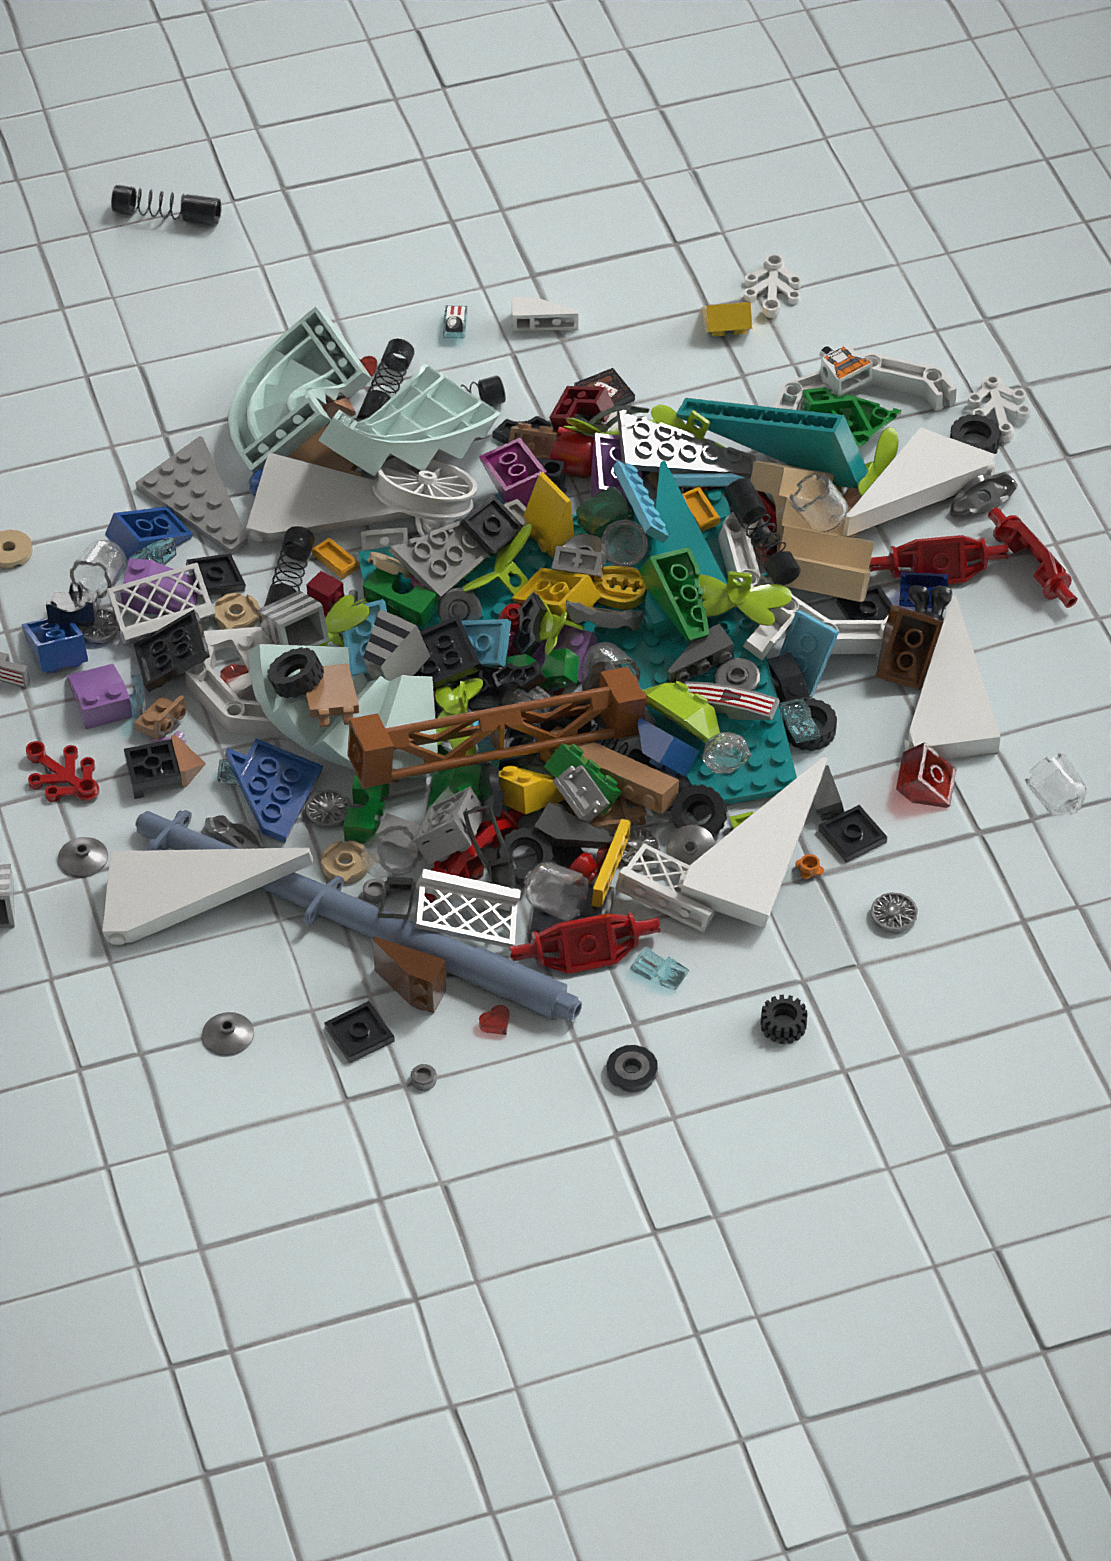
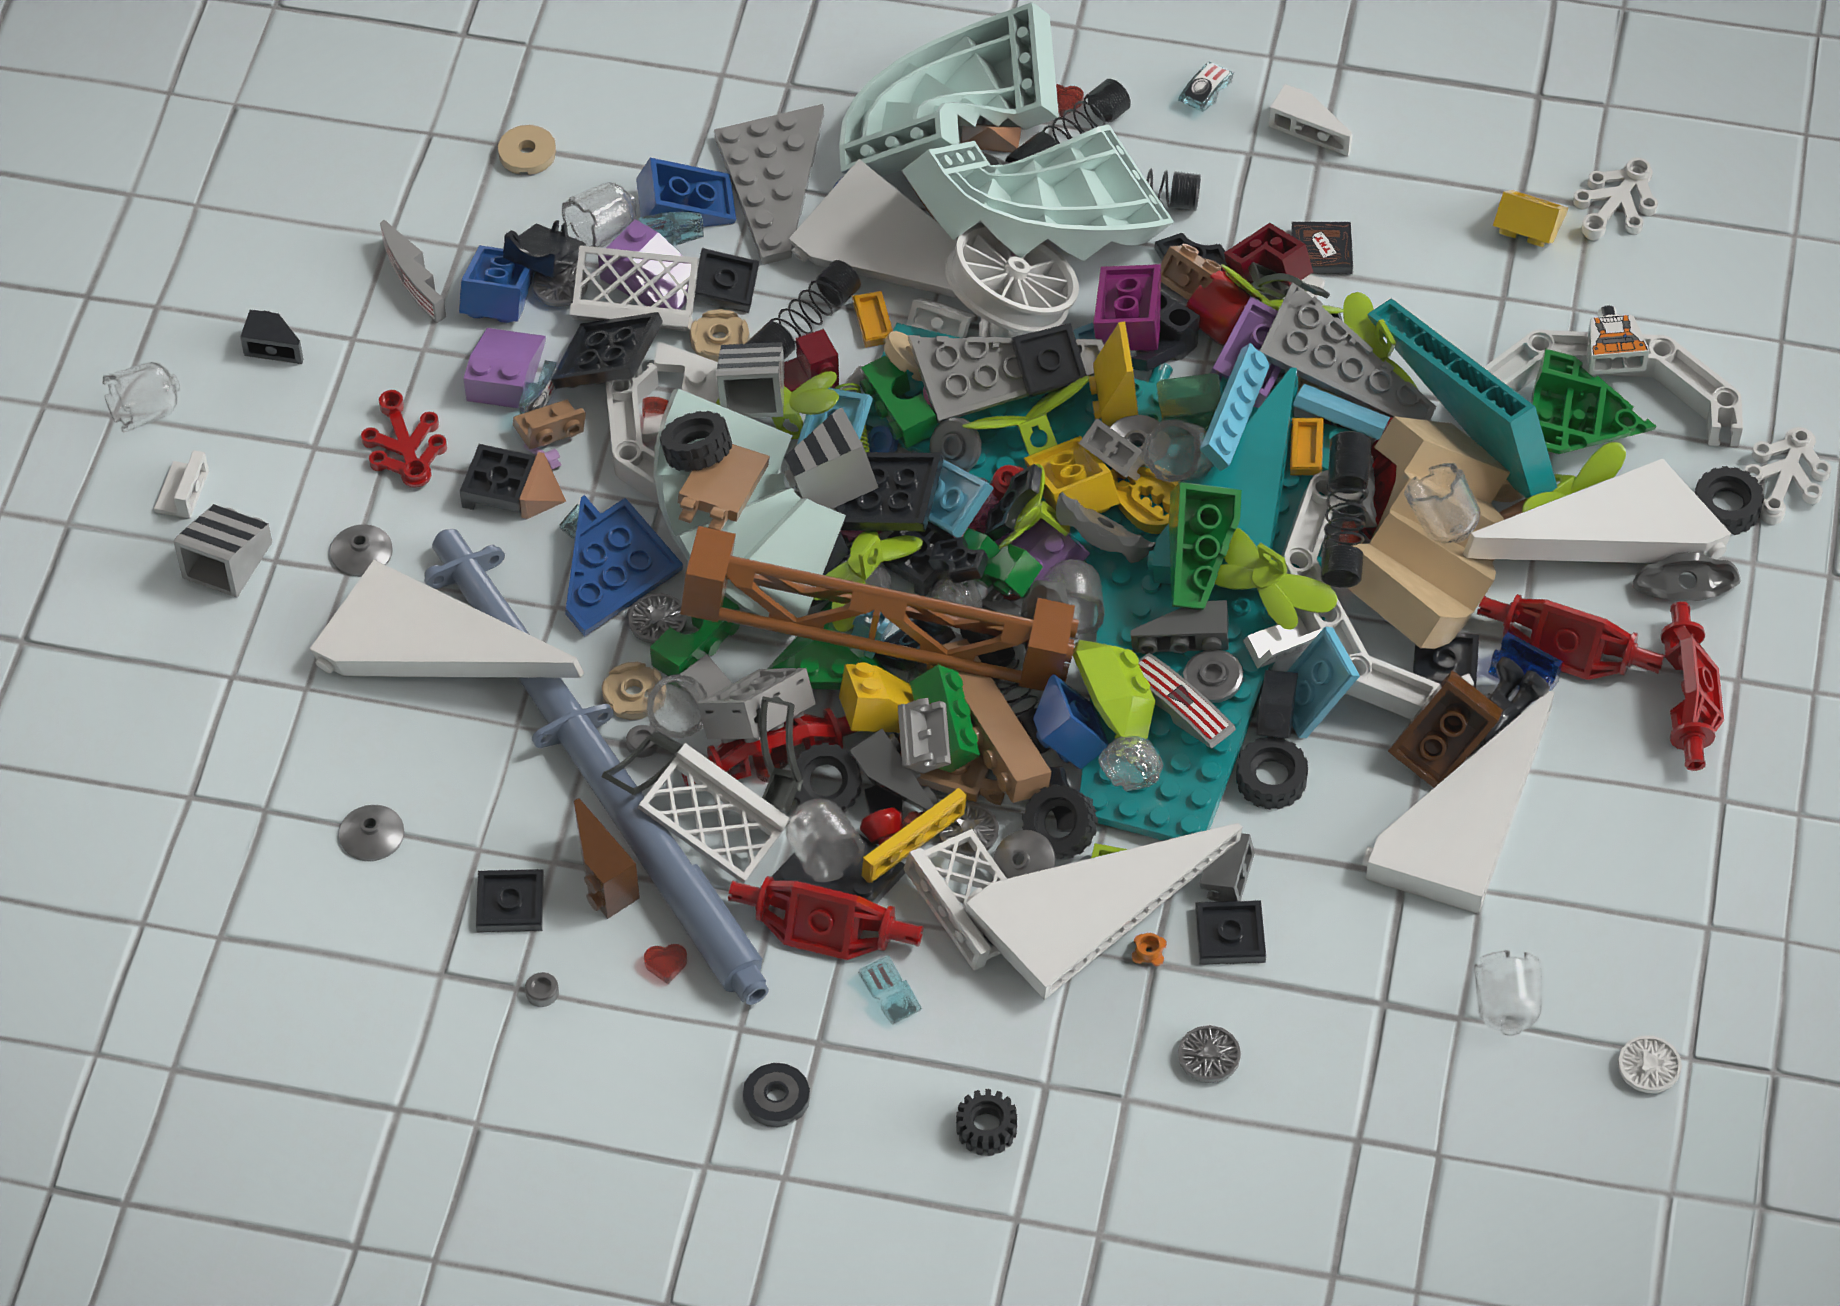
camera: 30 degrees right, 5 degrees up
dark grey piece [204,815,267,849] -> none
black tile [478,765,504,817] -> none
clear light blue slope [780,698,820,743] -> none
clear red slope [896,742,957,808] -> none

